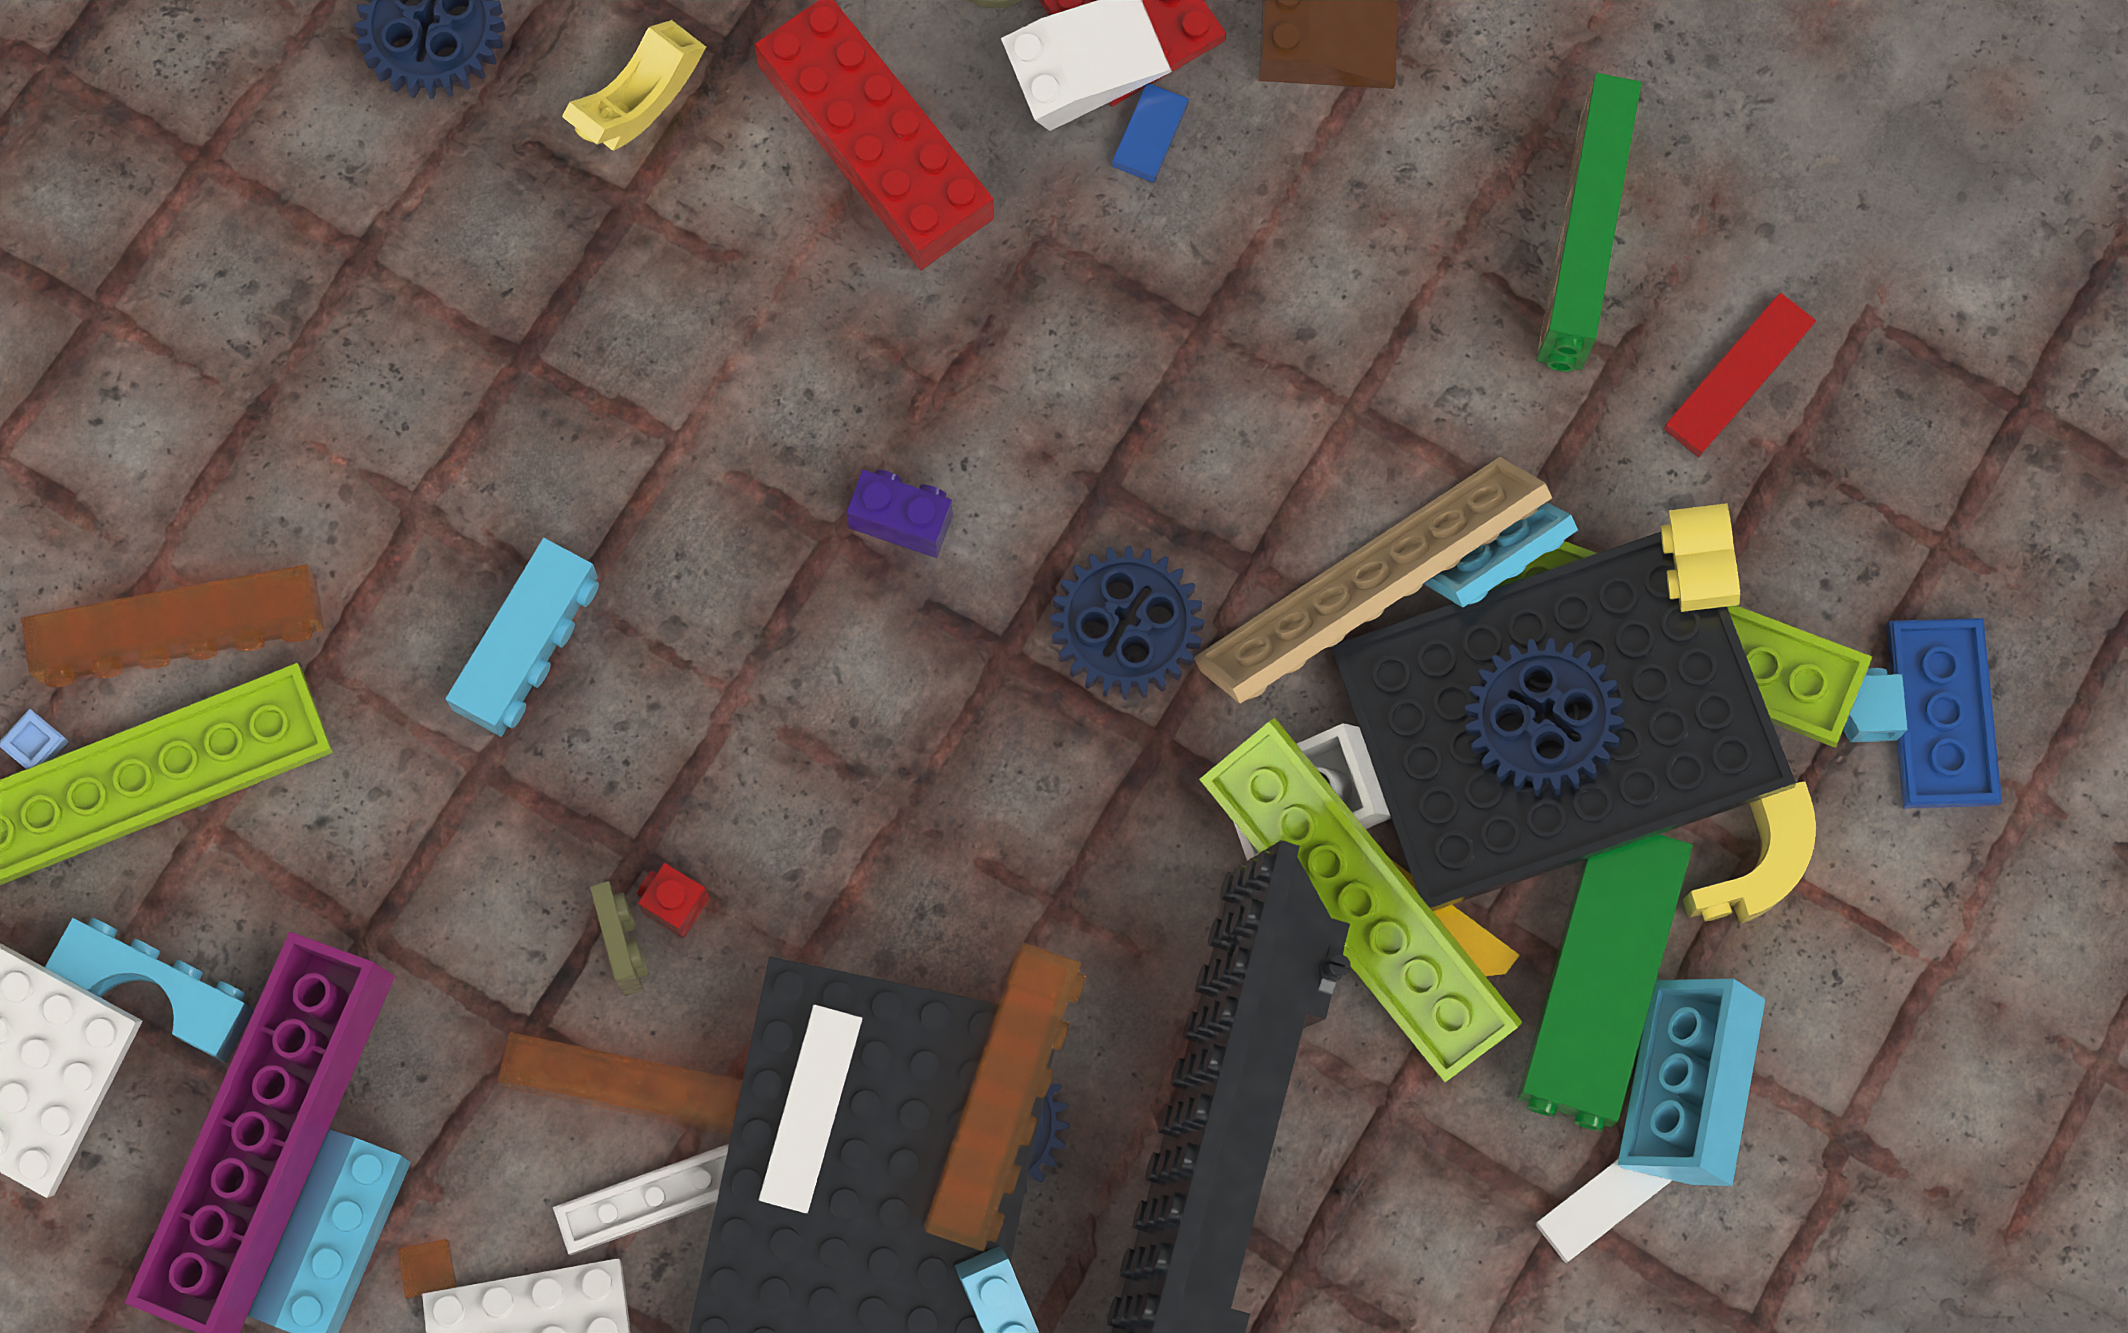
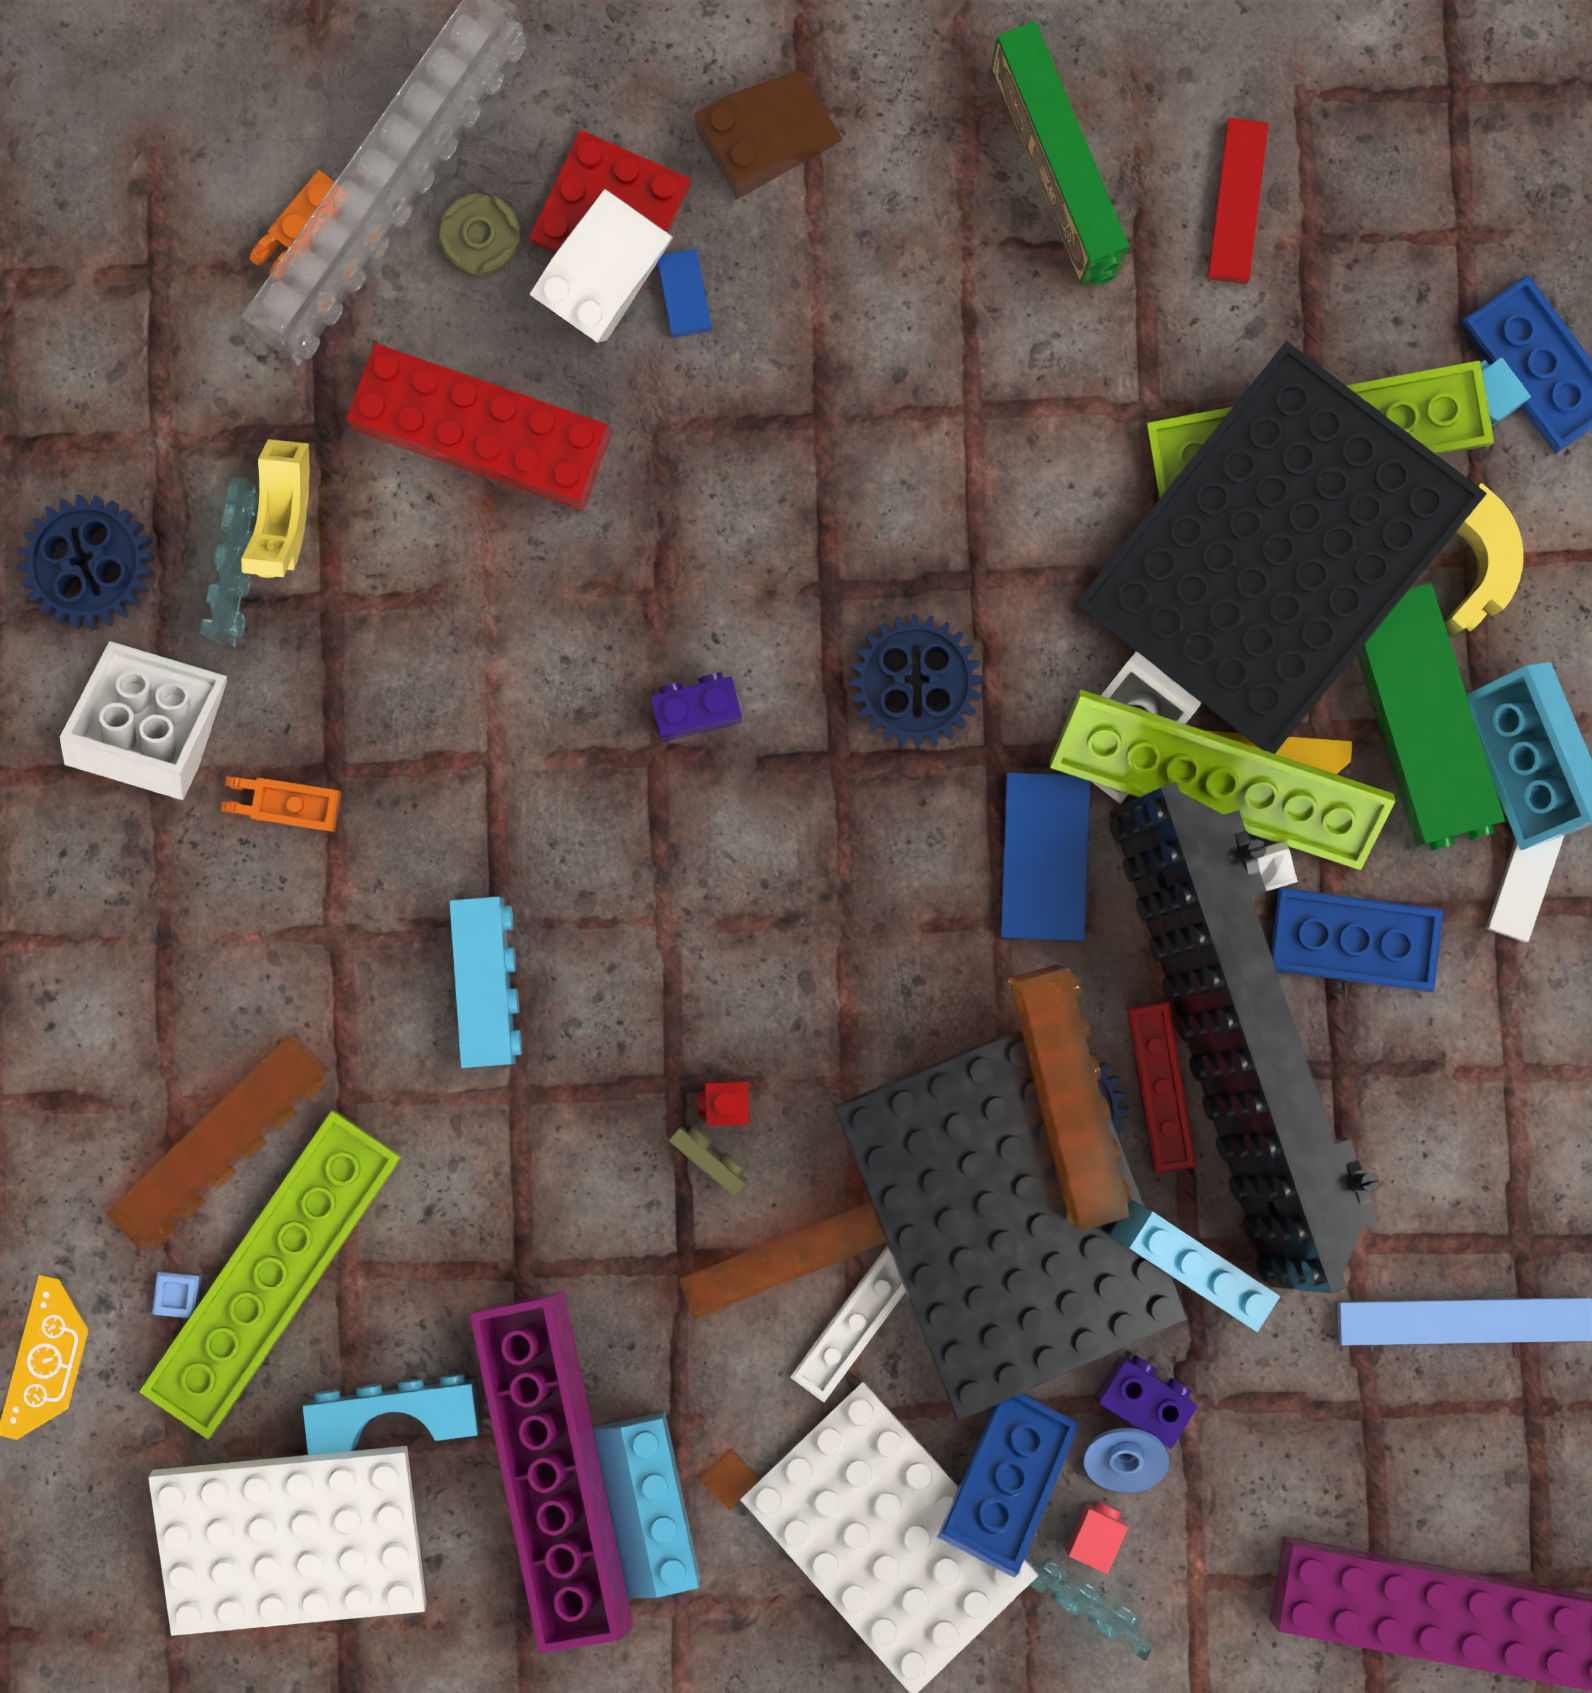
camera: 30 degrees left, 10 degrees up
white tile [759,1004,862,1214] -> none
tan plate [1194,457,1552,704] -> none
medium azure wing [1423,503,1578,607] -> none
dark blue gear [1465,638,1624,796] -> none
light yellow brick [1660,503,1740,612] -> none
none -> white slope [60,641,227,800]
none -> clear light blue wing [200,477,259,648]
none -> orange hinge [220,776,341,832]
none -> blue tile [1001,773,1090,942]
none -> red tile [1127,1002,1197,1173]
none -> white tile [1257,841,1298,891]
none -> blue tile [1269,888,1444,992]

